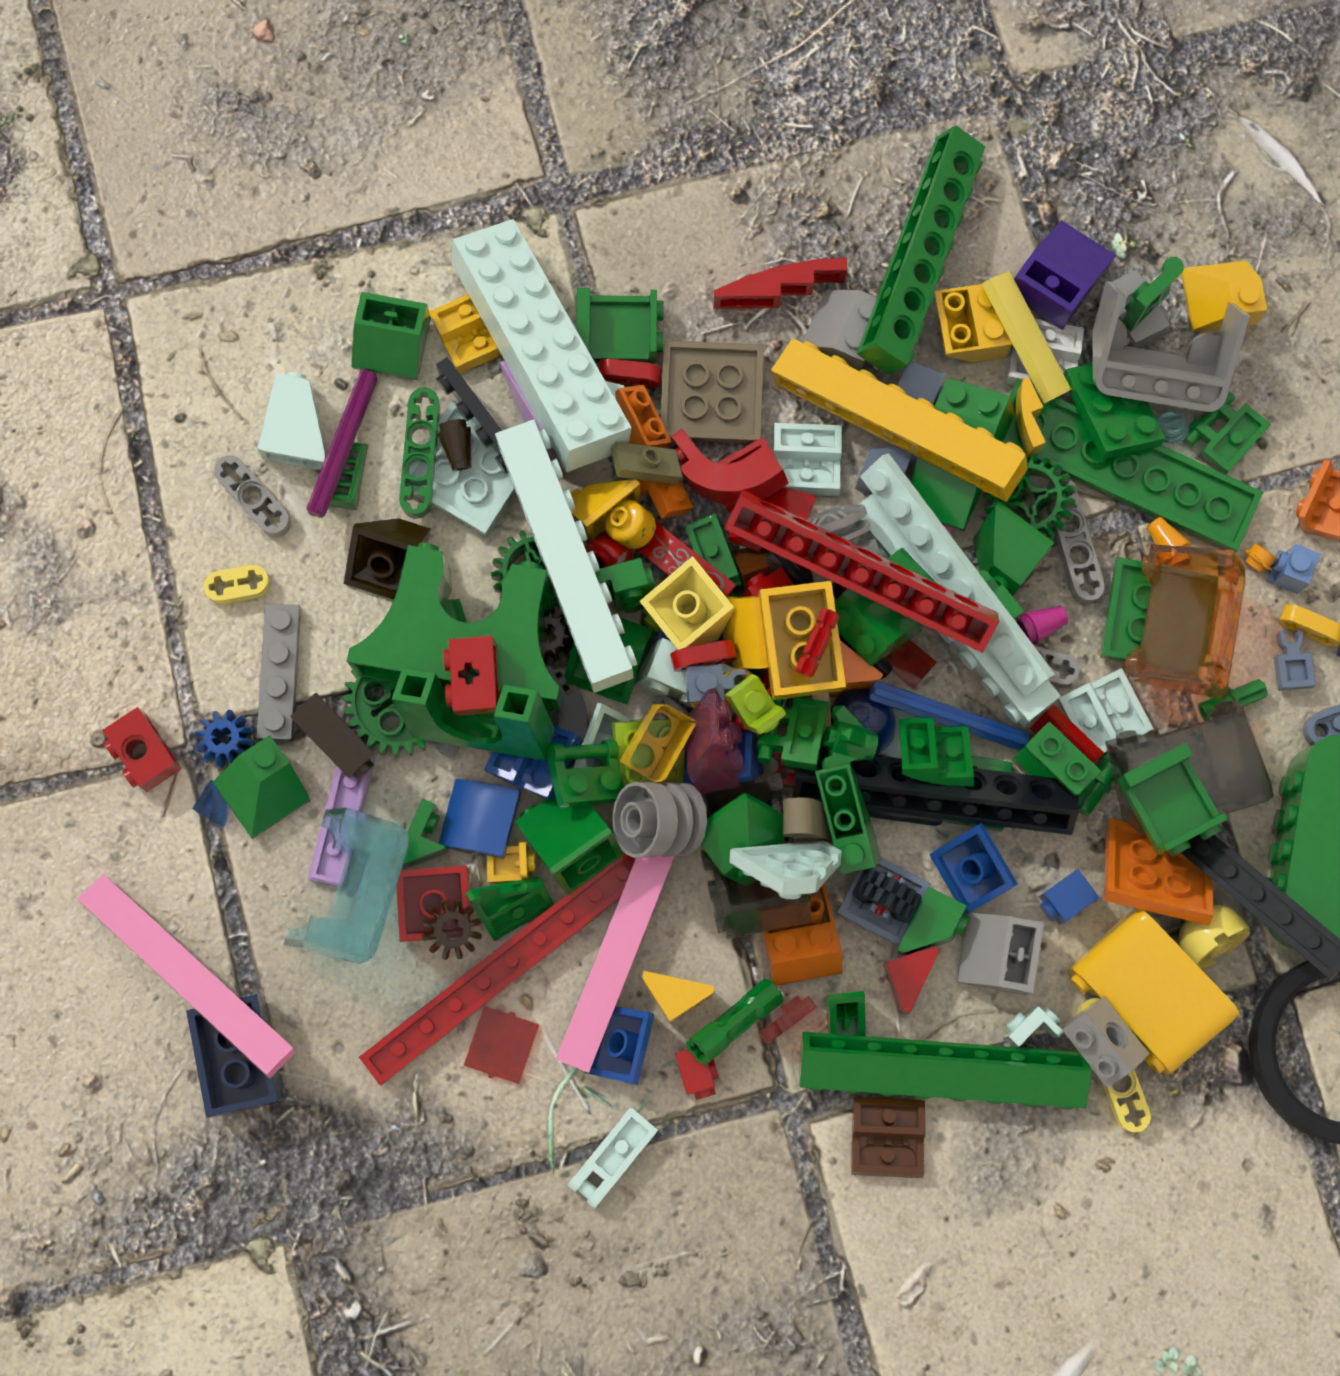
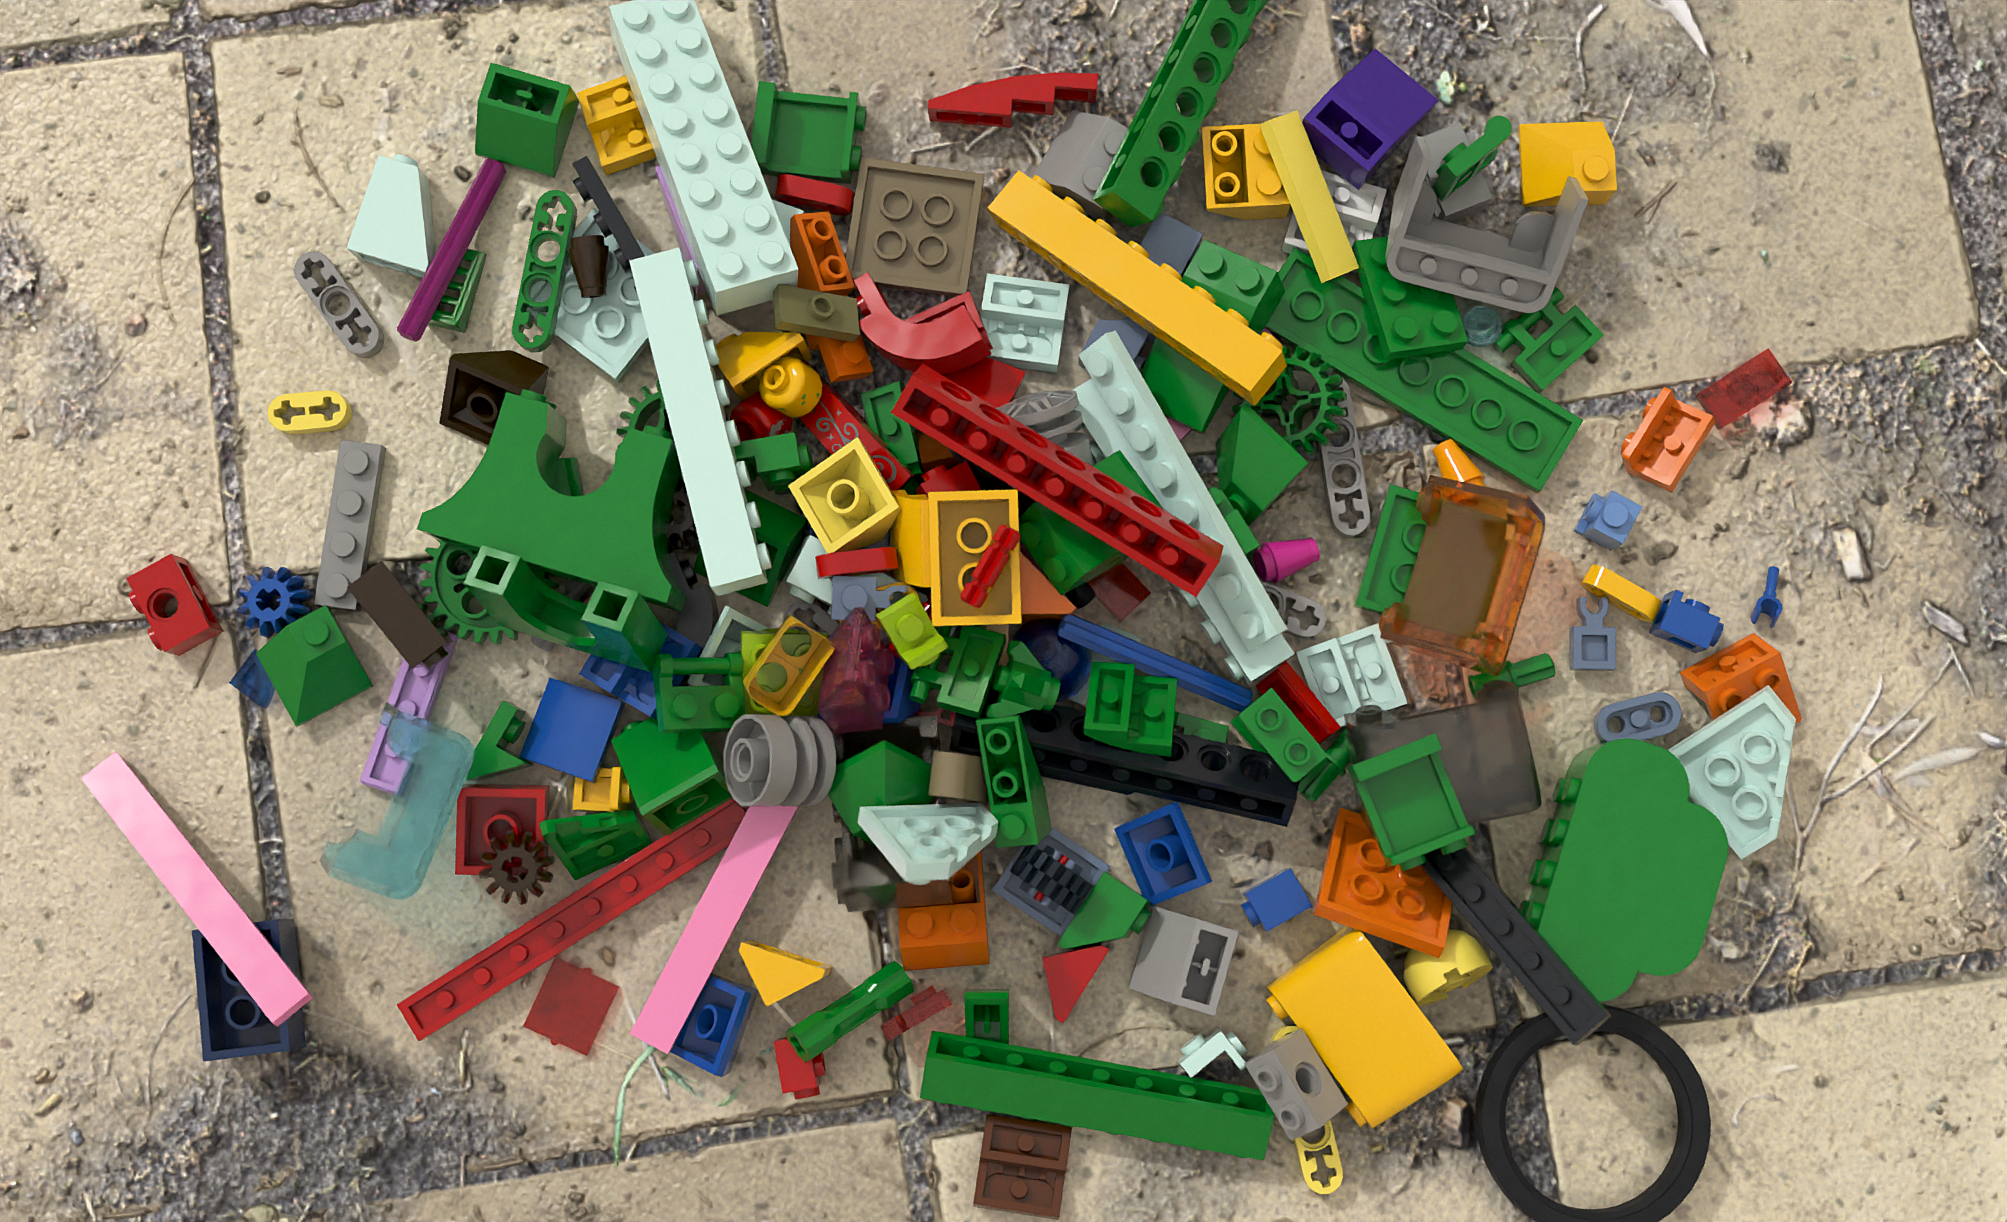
camera: 15 degrees right, 5 degrees up
red brick [443,636,499,716] -> none
light aqua plate [567,1107,658,1209] -> none
yellow slope [1016,377,1046,457] -> none
light orange plate [1245,542,1277,573] -> none

